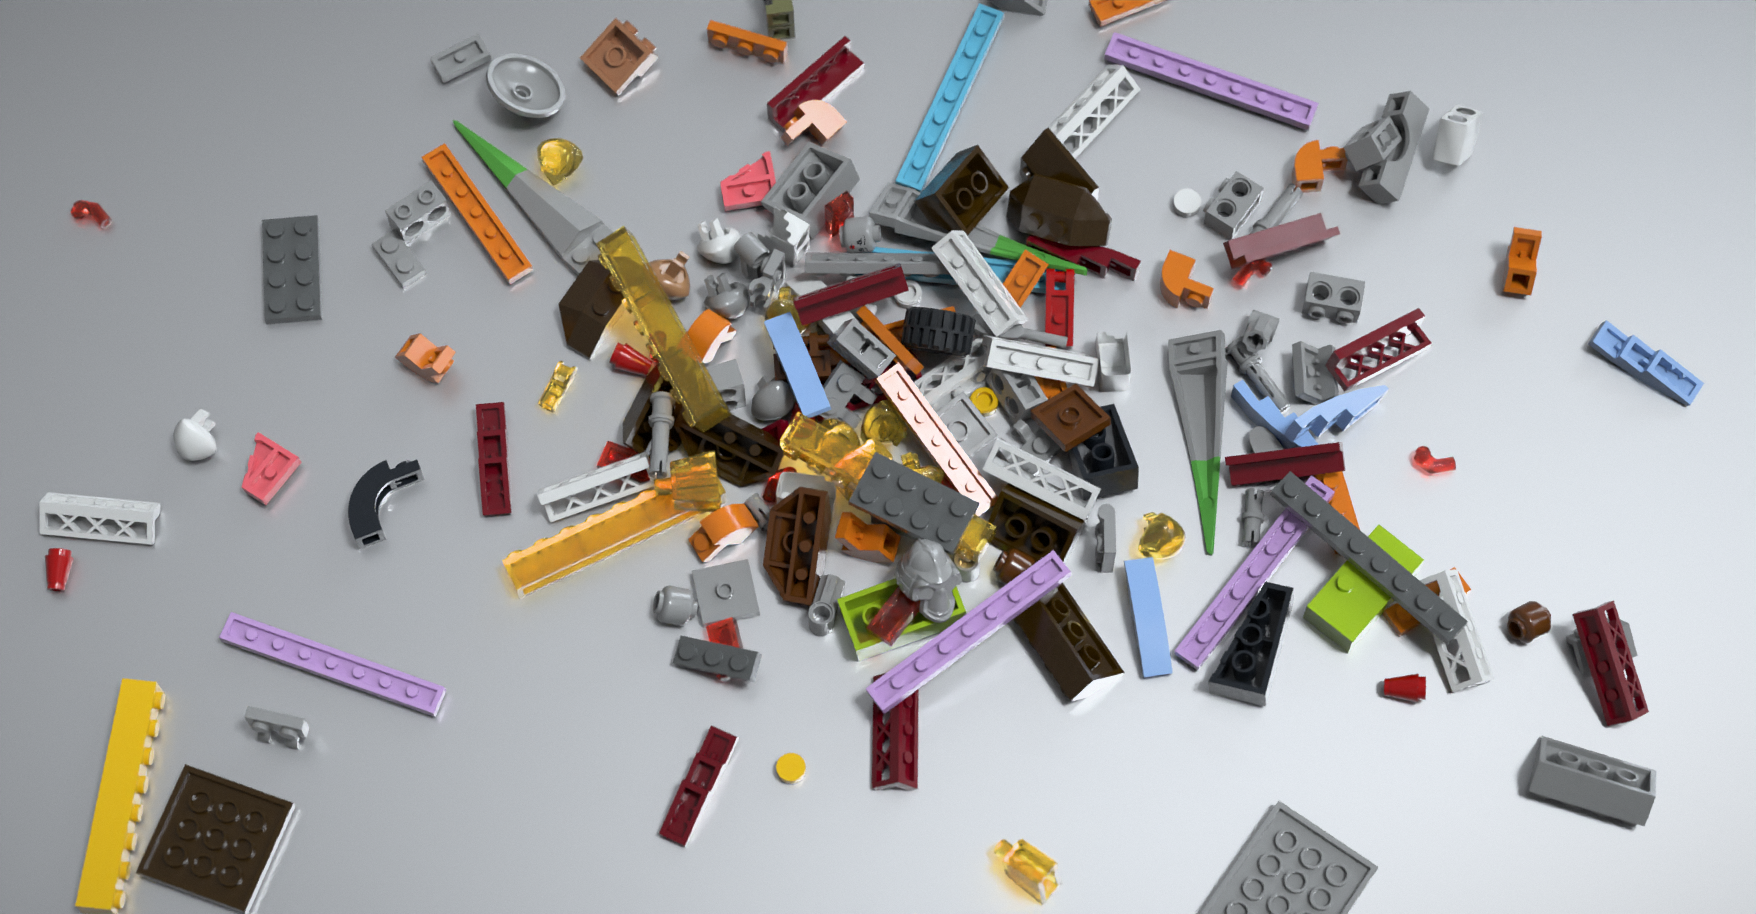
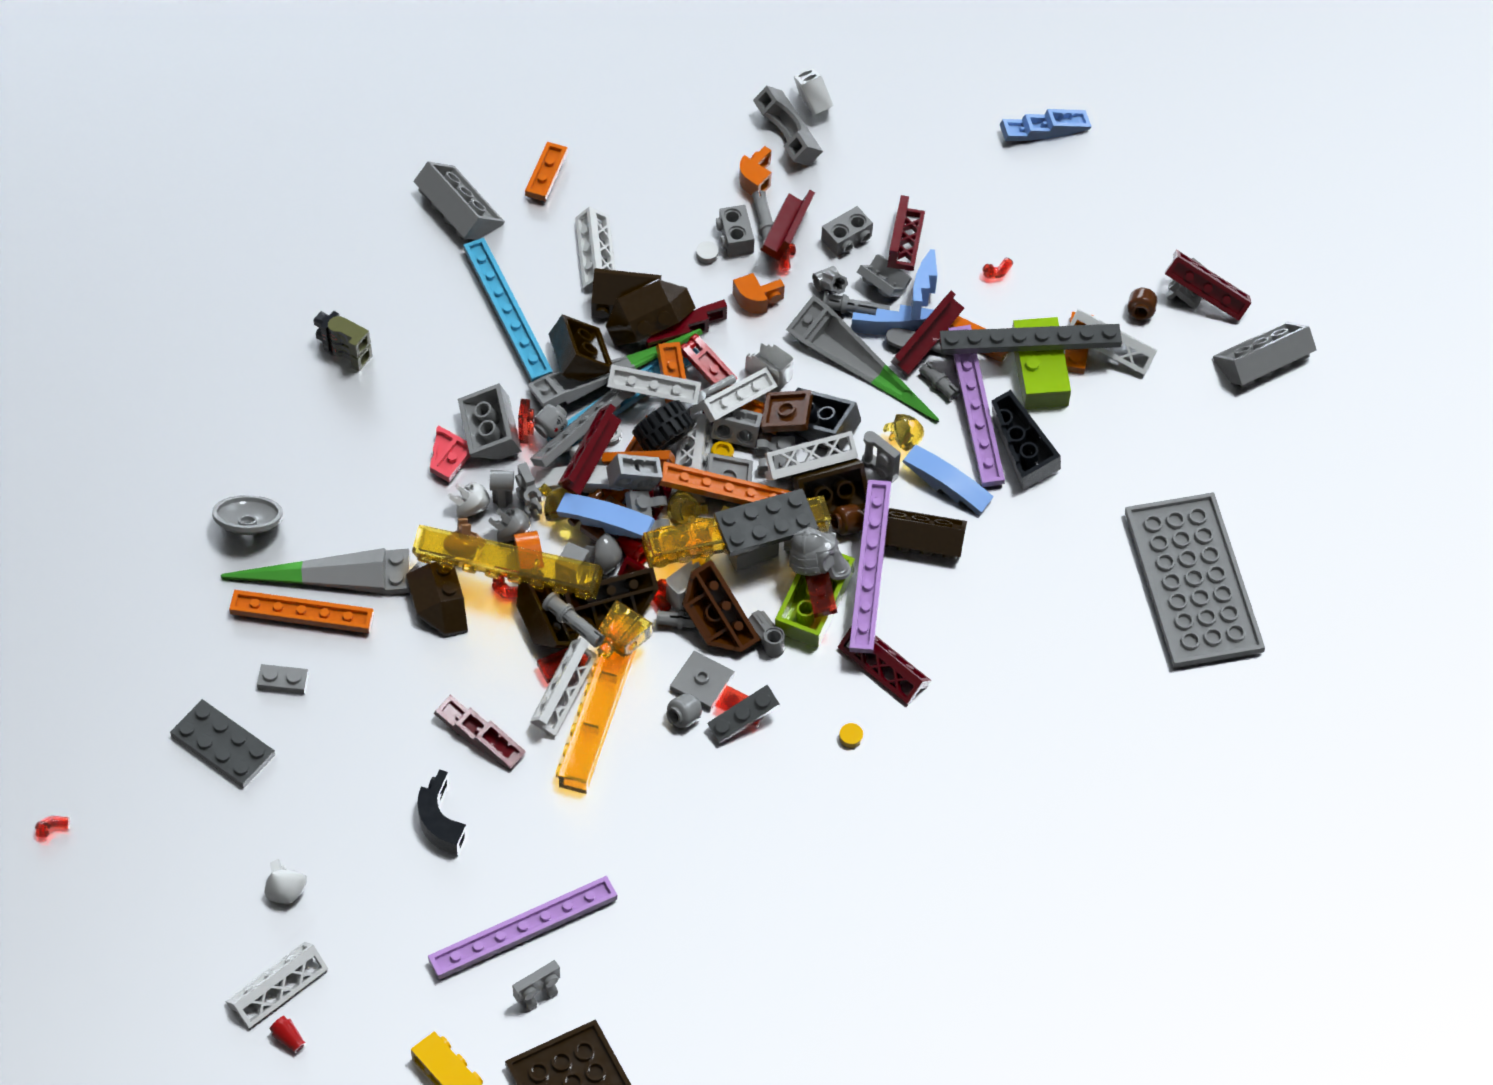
camera: 50 degrees left, 10 degrees down
coral wing [242,432,302,505] -> none
light grey brick [385,181,451,244] -> none
orange brick [395,333,456,383] -> none
light grey plate [430,34,492,83] -> none
clear yellow piece [537,138,583,185] -> none
clear yellow bar [538,361,577,412] -> none
nougat plate [580,18,659,95] -> none
red cone [609,343,653,376] -> none
dark red slope [659,725,739,846] -> none
orange brick [688,504,759,562] -> none
orange plate [707,20,788,64] -> none
white piece [757,207,810,268] -> none
dark red fence [767,36,864,133] -> none
brick [781,100,847,146] -> none
orange brick [835,512,901,563] -> none
clear yellow torso [994,839,1062,905] -> none
lavender plate [1104,32,1319,131] -> none
light grey brick [1343,116,1402,171] -> none
red cone [1384,673,1426,703] -> none
orange brick [1503,227,1542,295] -> none

